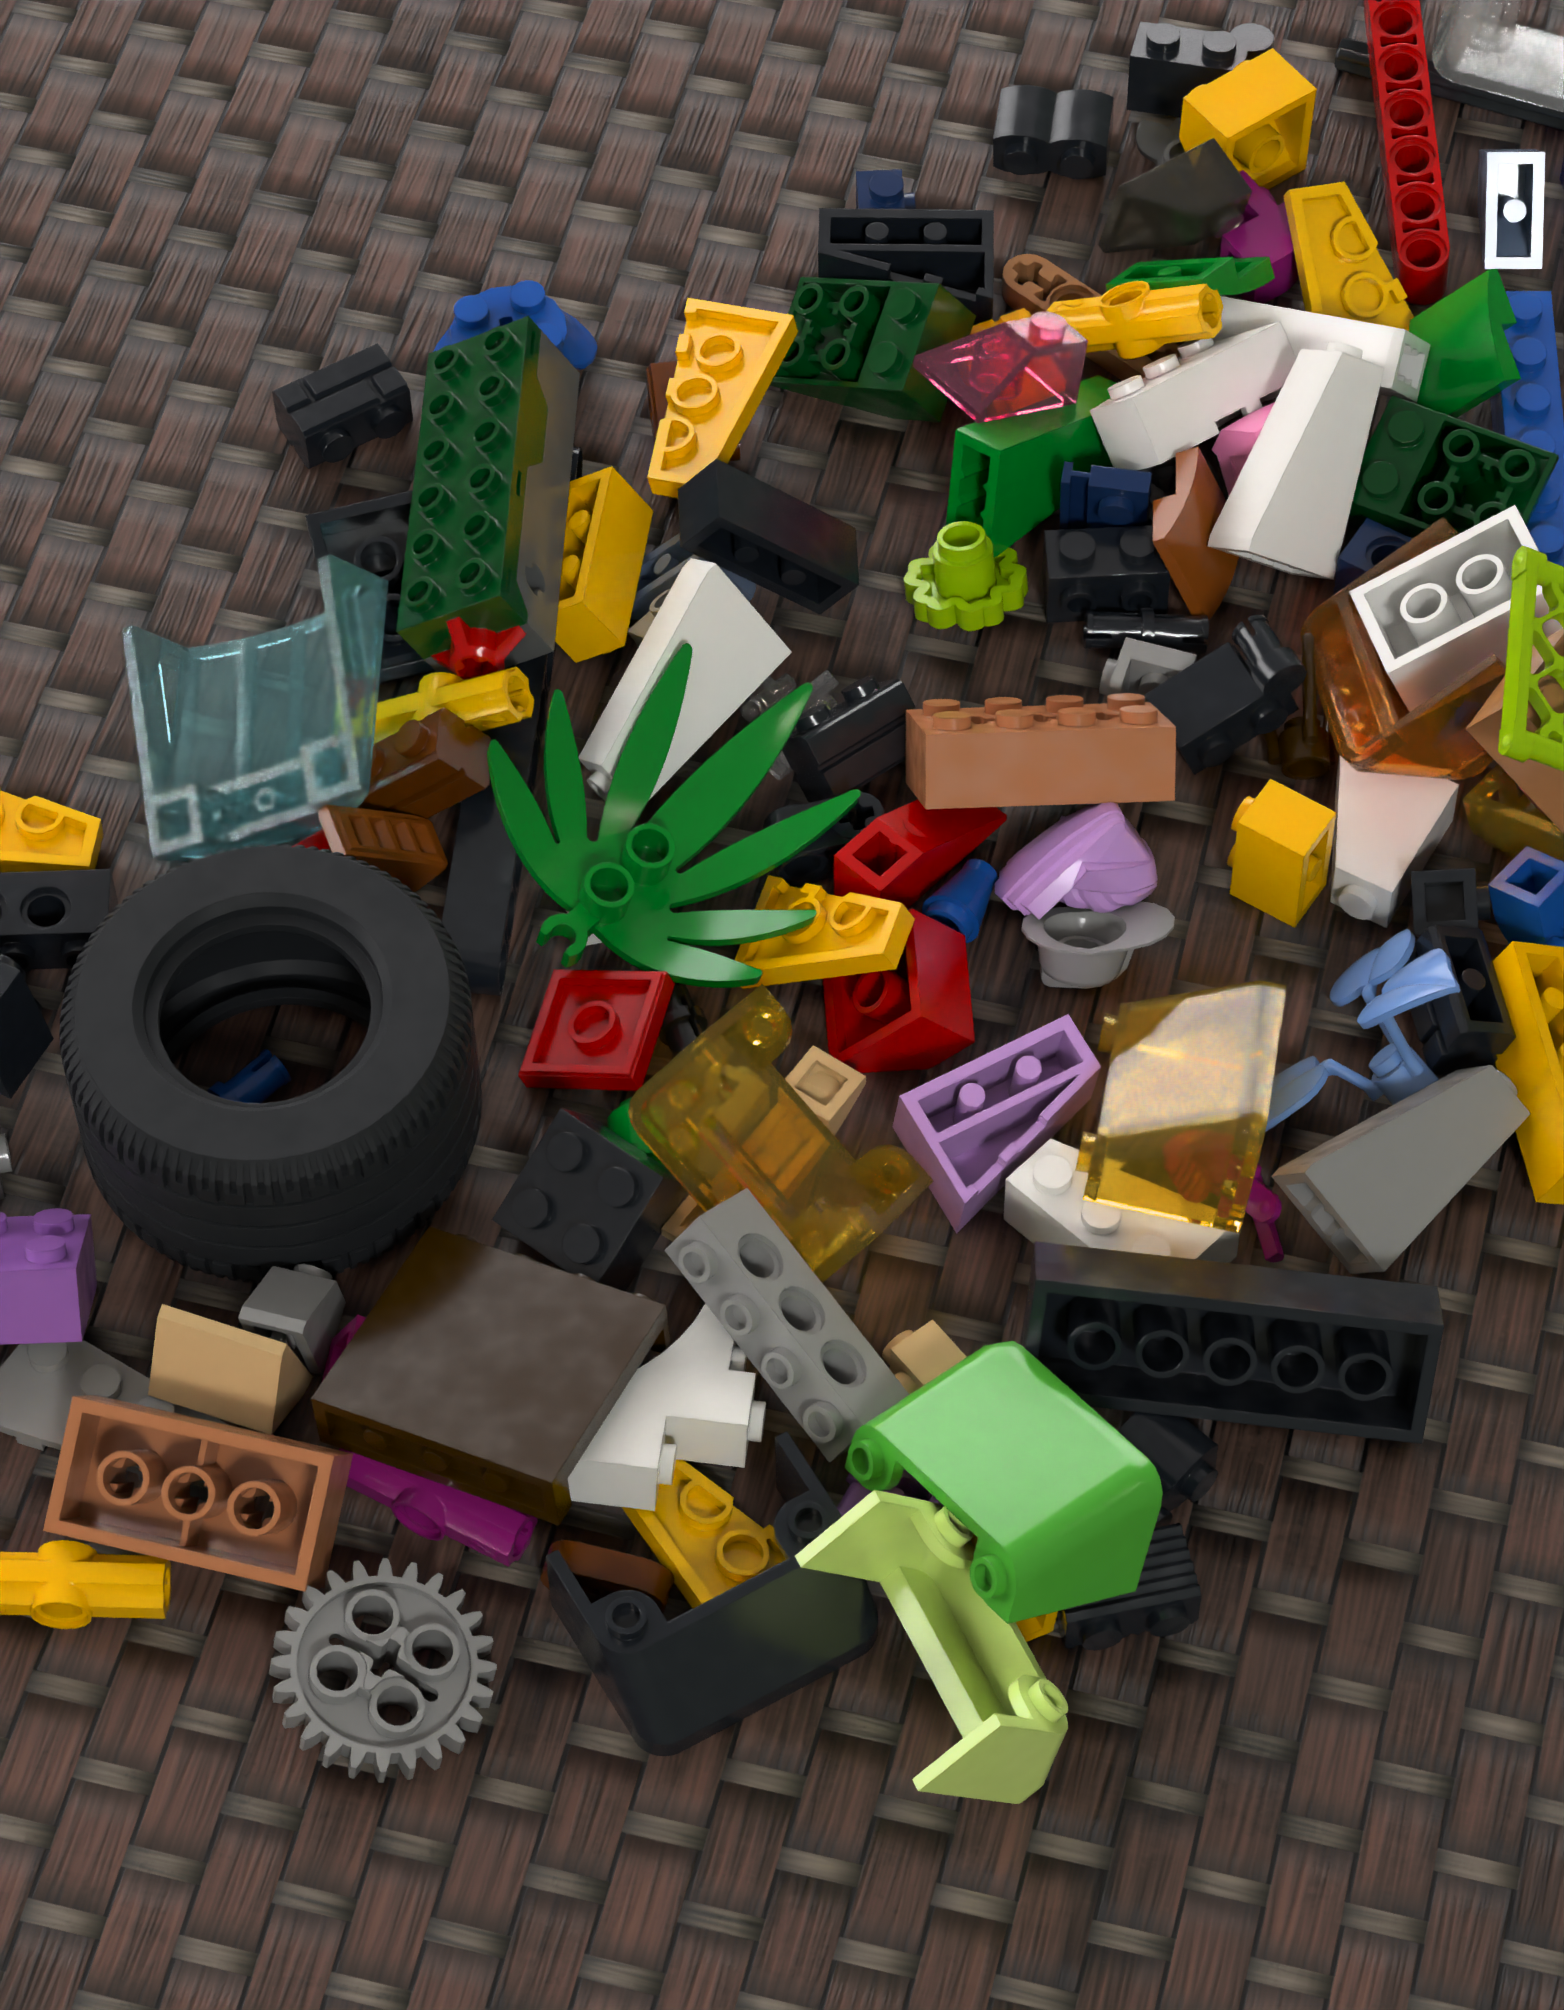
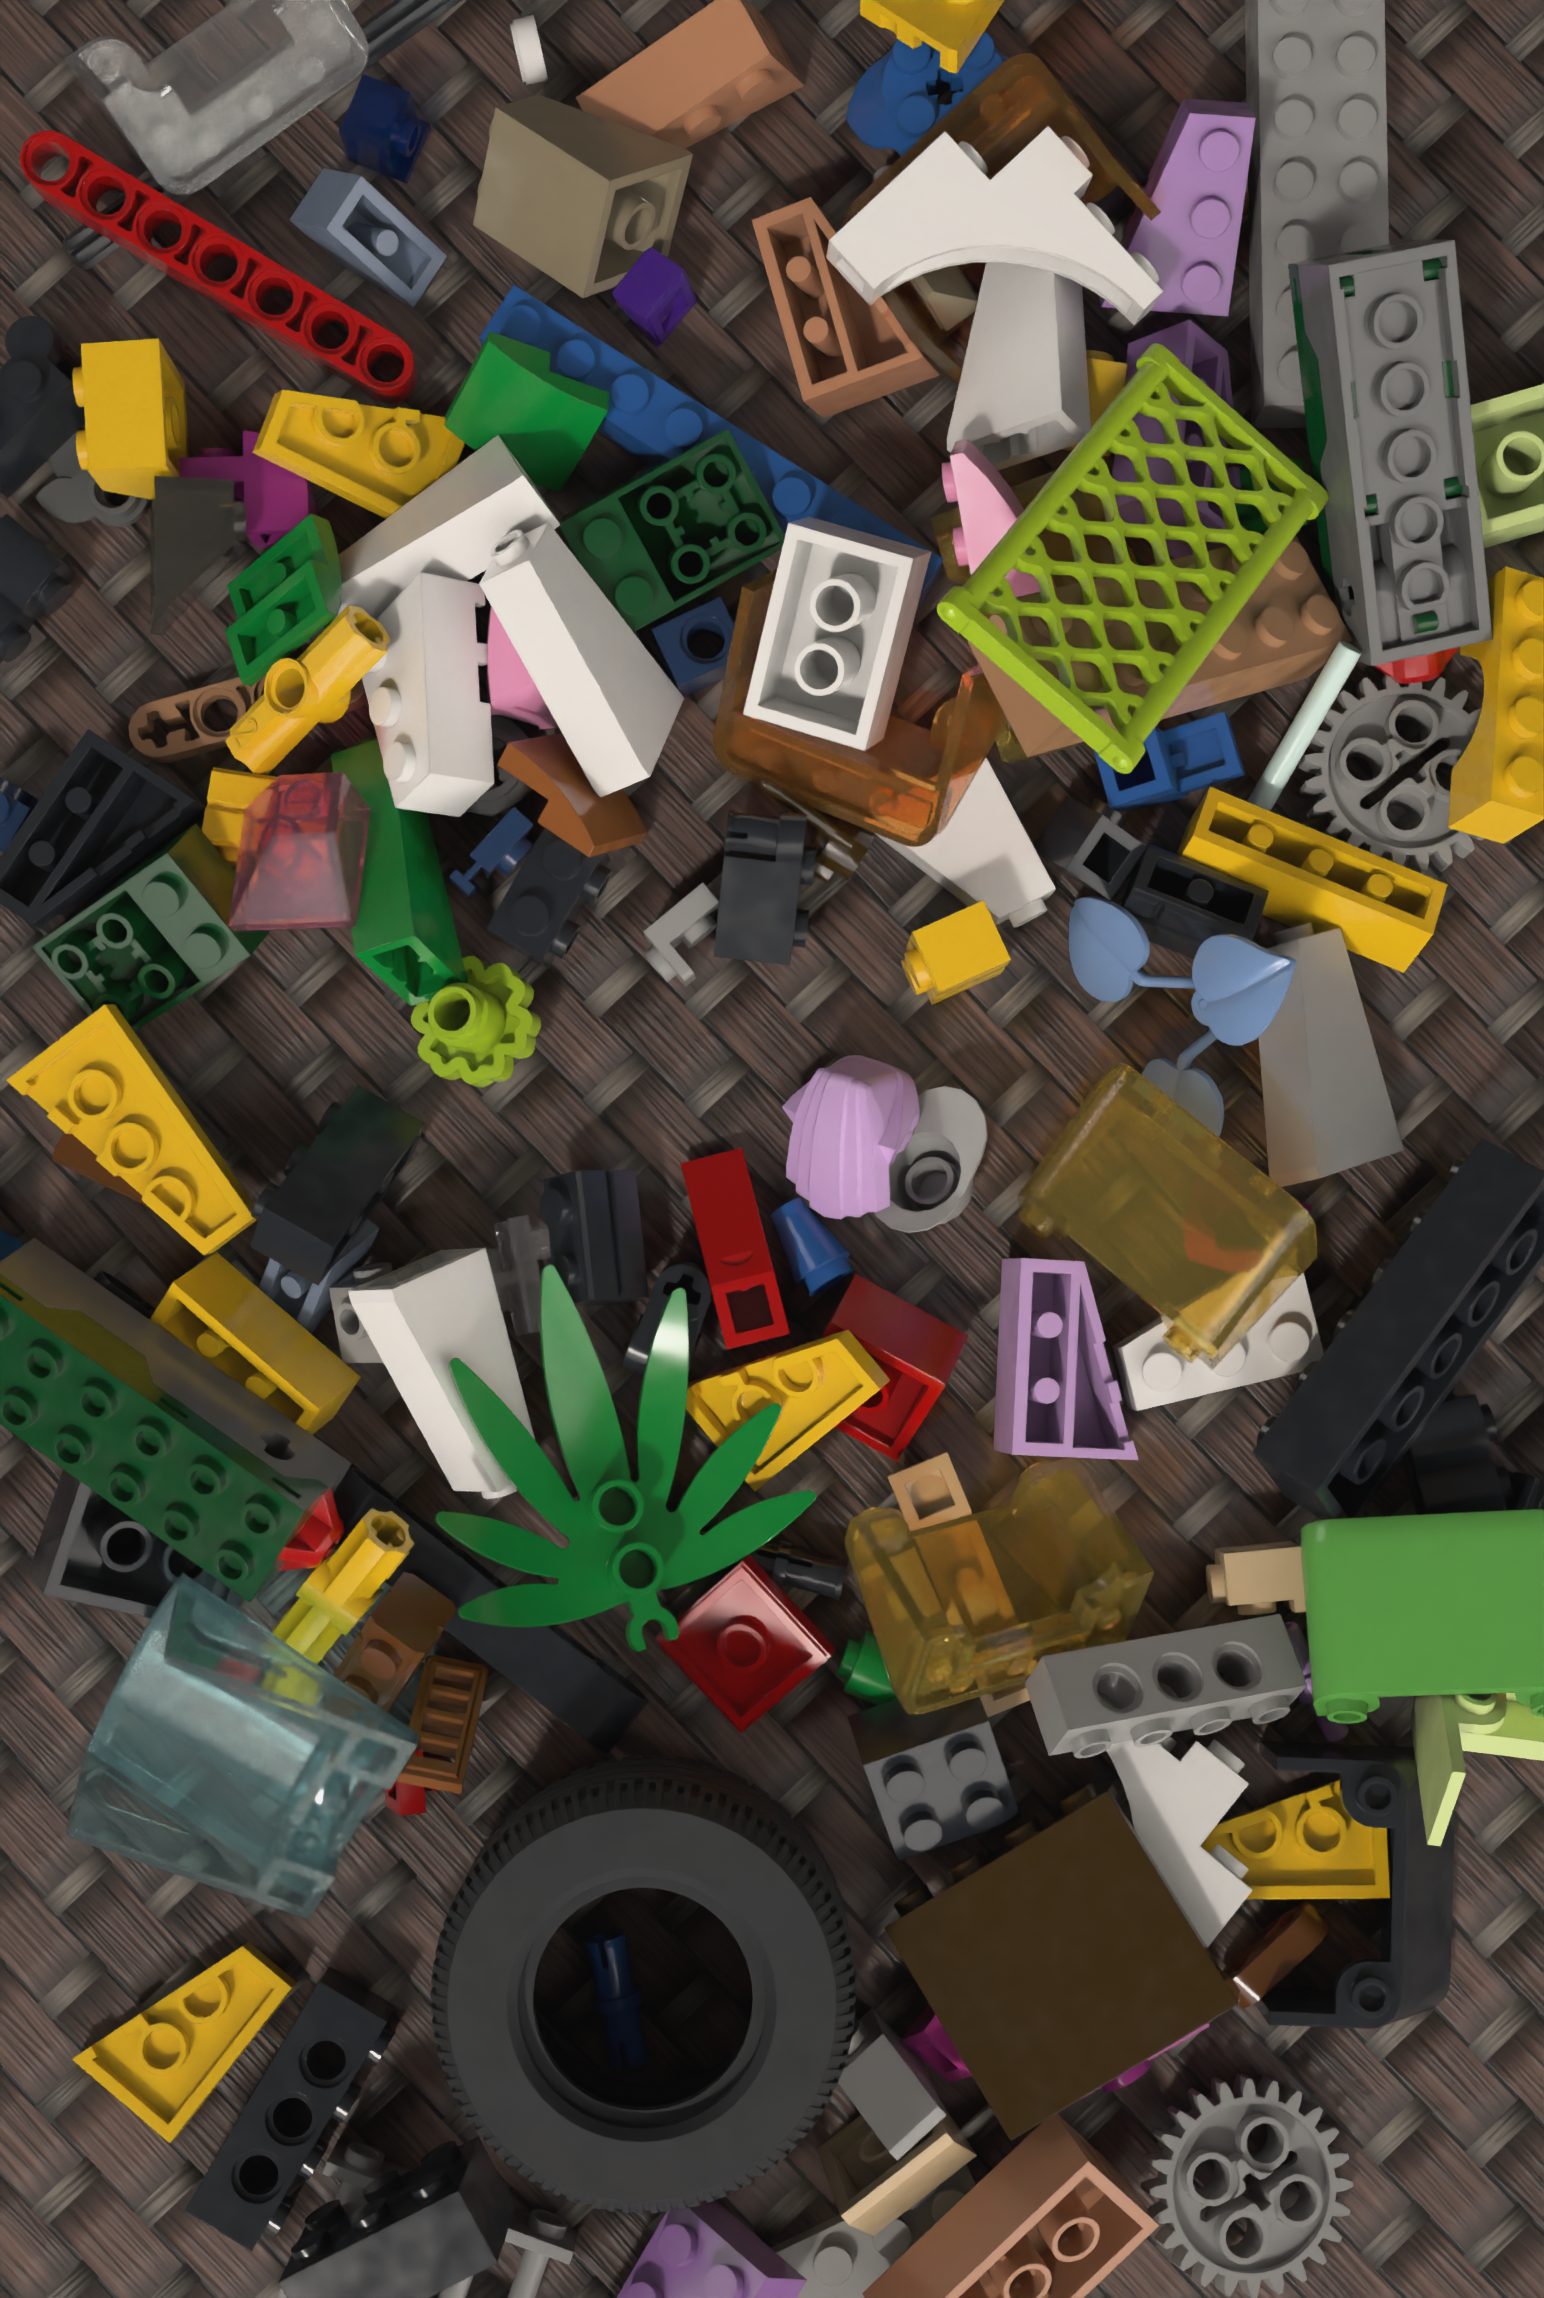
camera: 60 degrees left, 30 degrees up
nougat brick [906,693,1176,809] -> none
black pin [1083,607,1209,654] -> none

